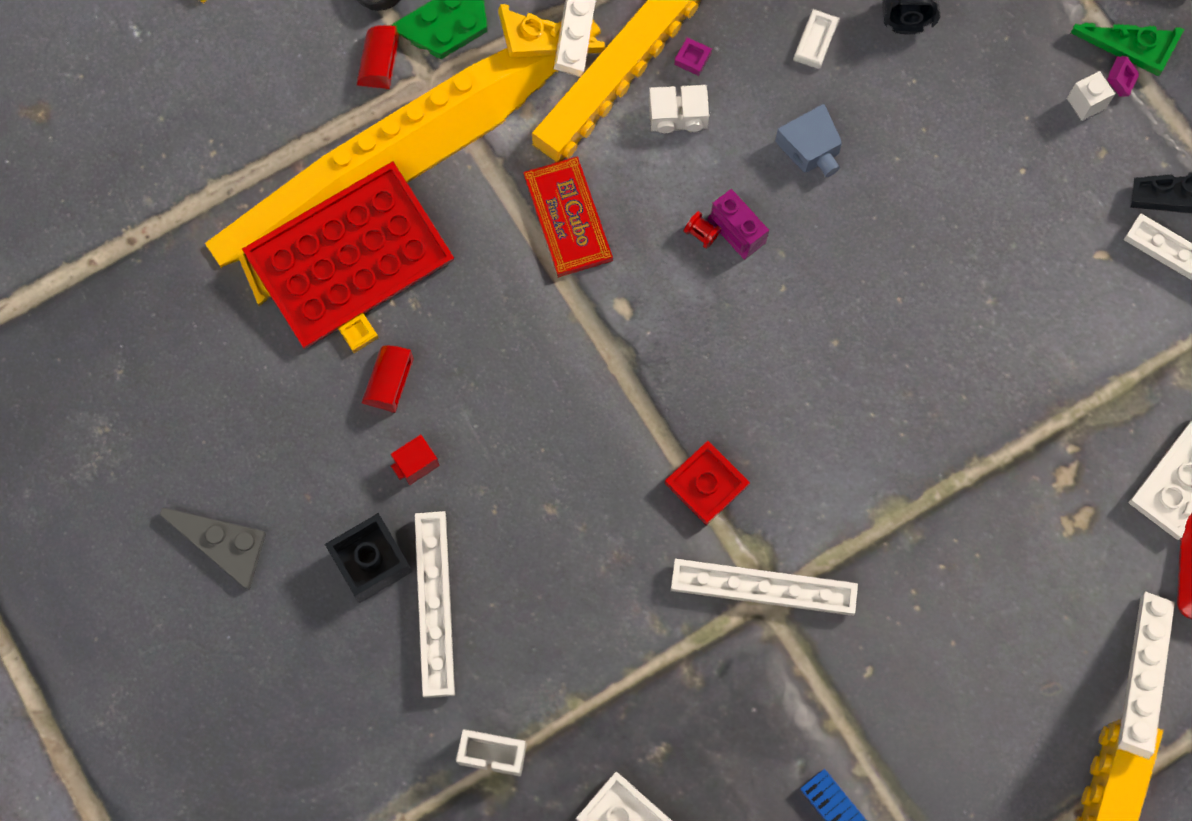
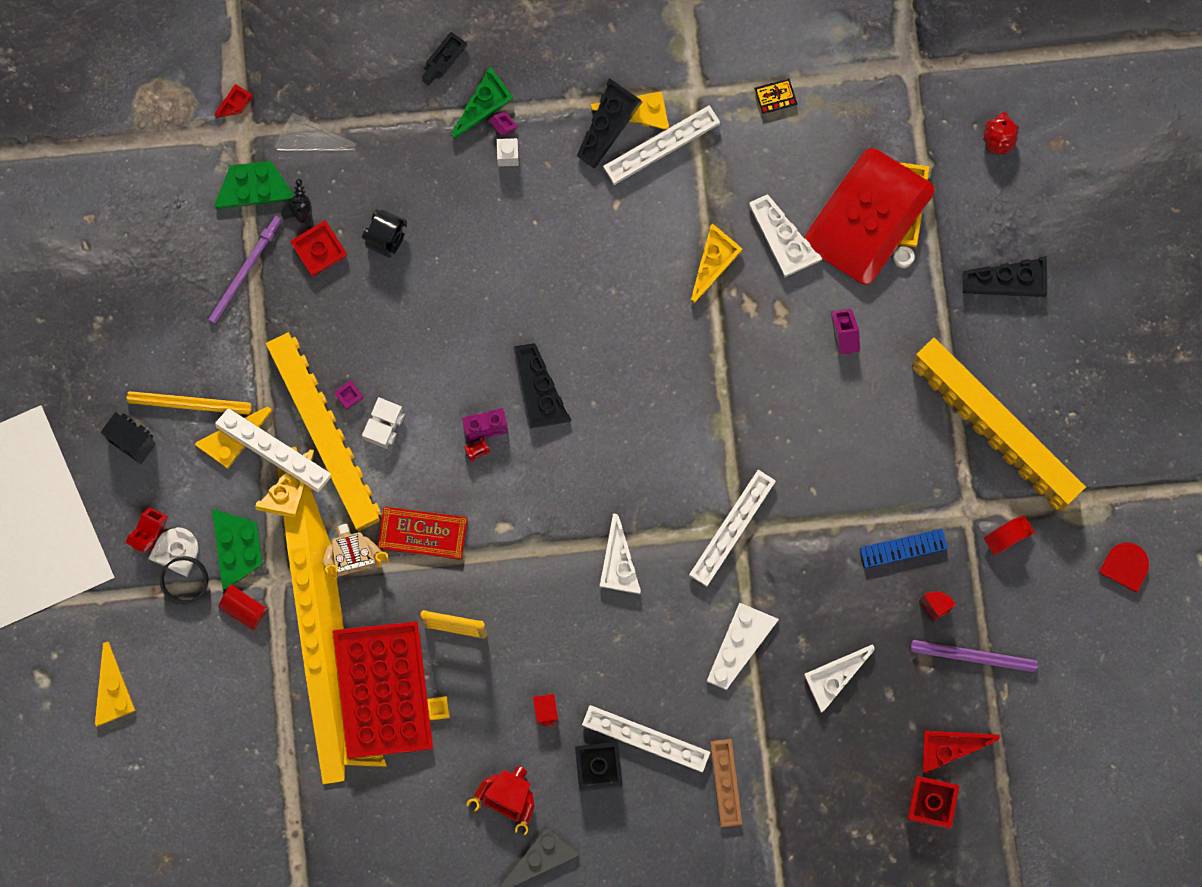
camera: 65 degrees left, 5 degrees up
red brick [361,345,414,413] -> none
white piece [456,730,527,776] -> none
red plate [665,441,750,526] -> none
sand blue torso [775,104,842,177] -> none
white tile [794,9,839,69] -> none
white plate [1117,592,1175,759] -> none
none -> torso [322,524,389,579]
none -> yellow bar [420,610,487,639]
none -> red torso [467,766,535,835]
none -> black wing [514,343,572,429]
none -> white wing [600,514,641,594]
none -> yellow wing [691,223,743,304]
none -> white wing [707,603,779,690]
none -> medium nougat tile [710,739,742,828]
none -> magenta slope [831,309,860,354]

